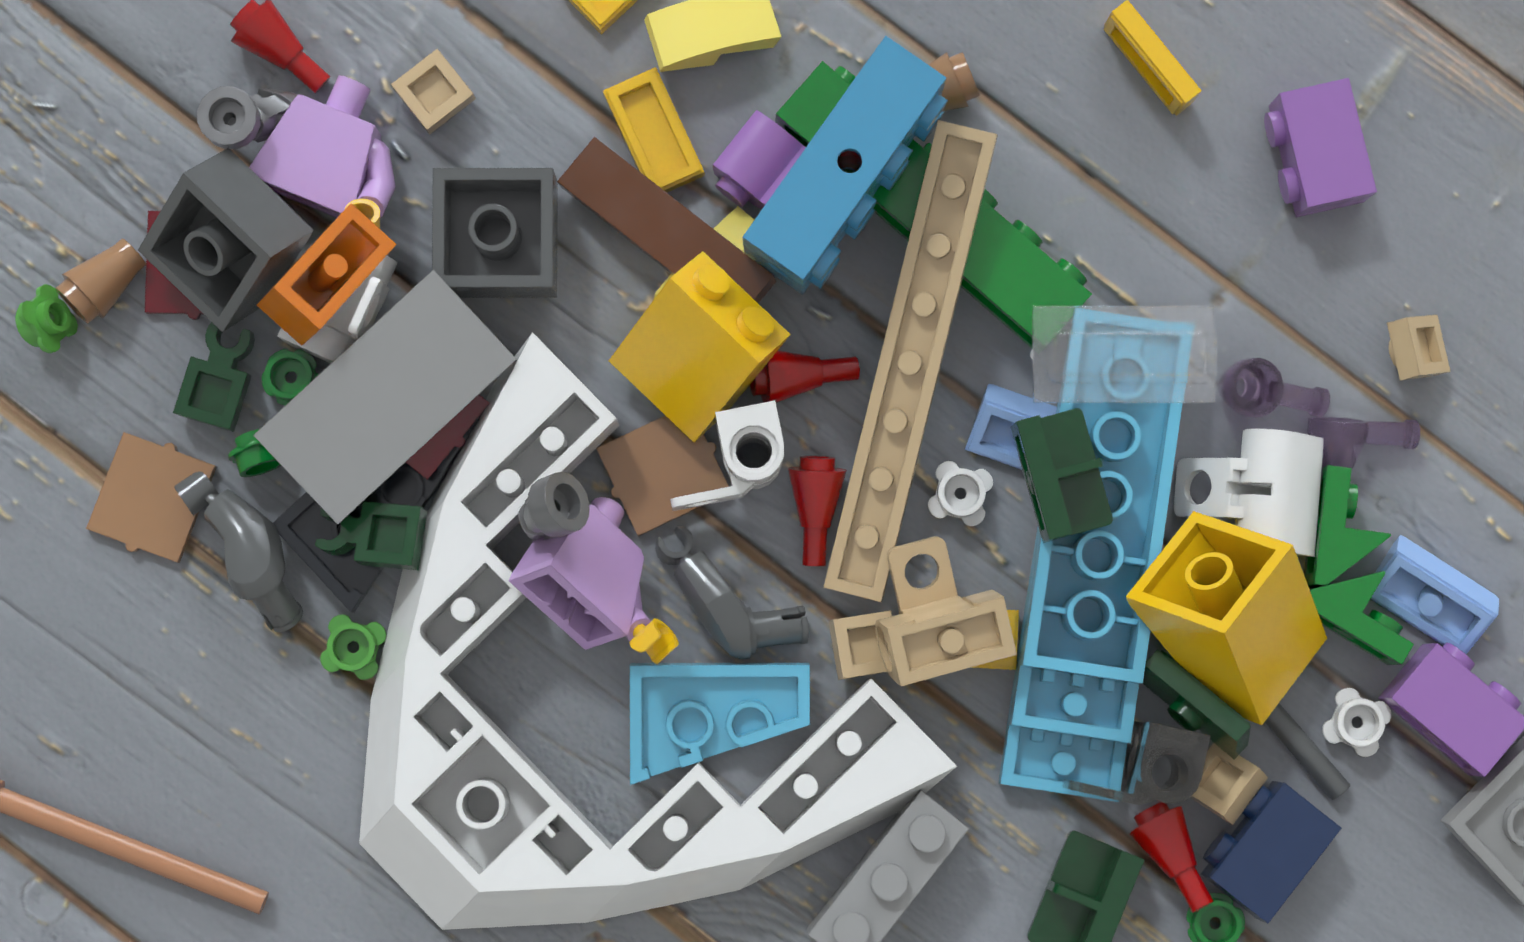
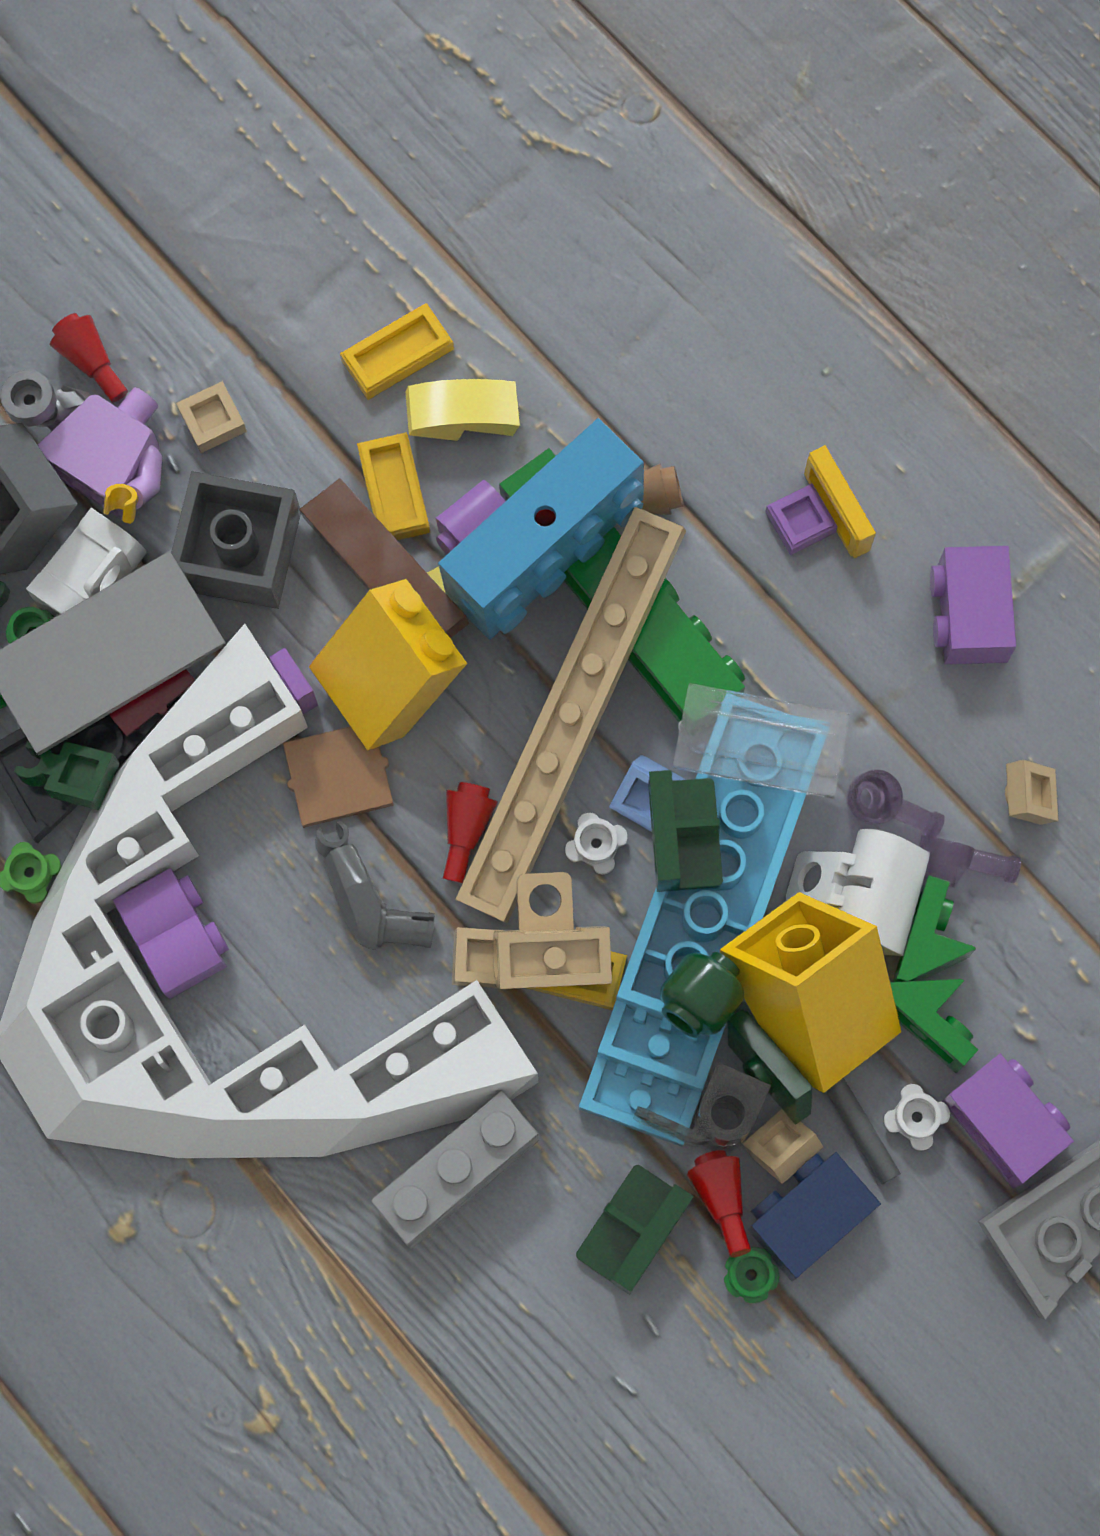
camera: 20 degrees right, 10 degrees down
orange slope [256,203,397,346] -> none
lavender torso [509,472,679,665] -> none
medium azure wing [630,663,810,785] -> none
white piece [670,400,784,511] -> none
red cone [750,351,860,403] -> none
light blue slope [1371,535,1499,654] -> none
none -> medium lavender brick [113,868,229,999]
none -> medium lavender tile [269,648,318,715]
none -> dark green head [660,952,744,1038]
none -> medium lavender tile [765,484,838,555]

